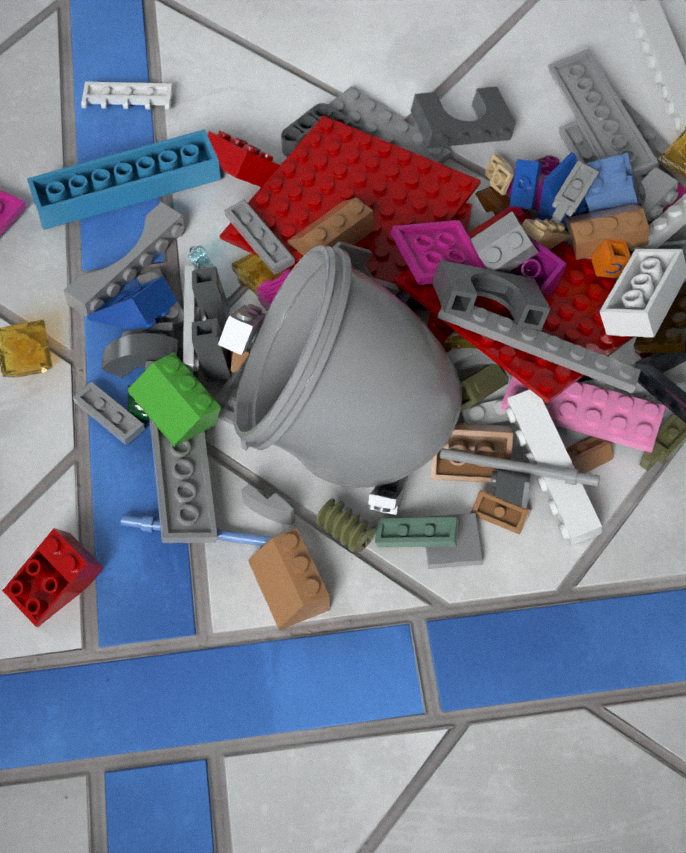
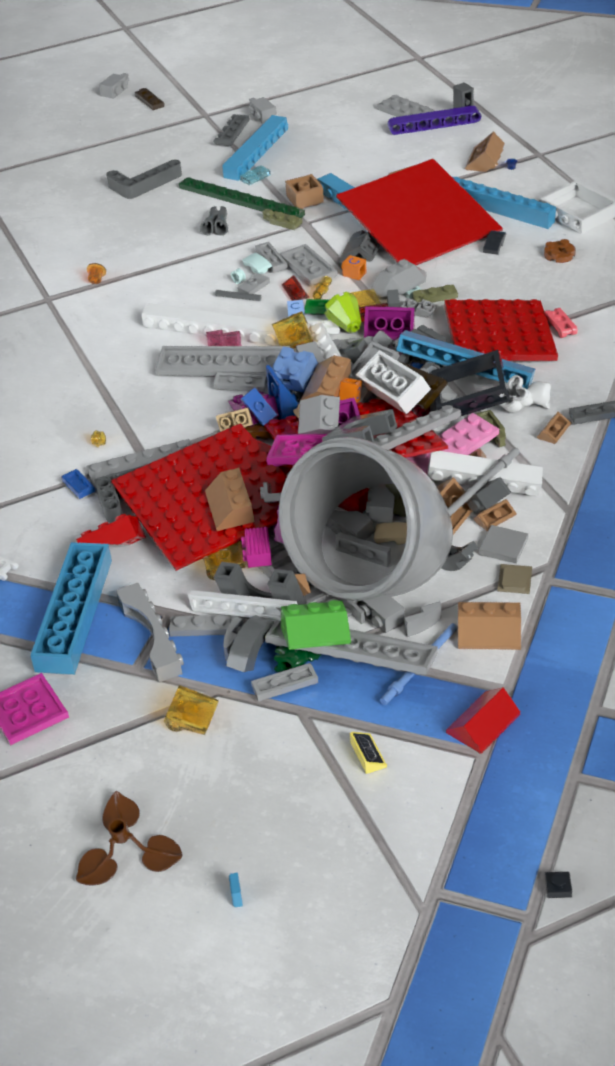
camera: 60 degrees left, 15 degrees down
red slope [2,528,104,627] -> none
blue slope [87,276,178,330] -> none
clear light blue plate [189,245,215,270] -> none
arch [218,304,266,355] -> none
light grey tile [224,199,295,275] -> none
olive piece [316,498,377,552] -> none
sand green plate [375,517,459,547] -> none
dark grey arch [410,87,516,148] -> none
light grey hinge [551,160,599,225] -> none
none -> blue plate [61,469,96,499]
none -> clear yellow plate [91,430,106,447]
none -> clear pink slope [206,330,242,346]
none -> slope [349,732,387,774]
none -> light grey slope [353,595,404,633]
none -> red slope [446,687,520,754]
none -> dark tan piece [497,564,532,594]

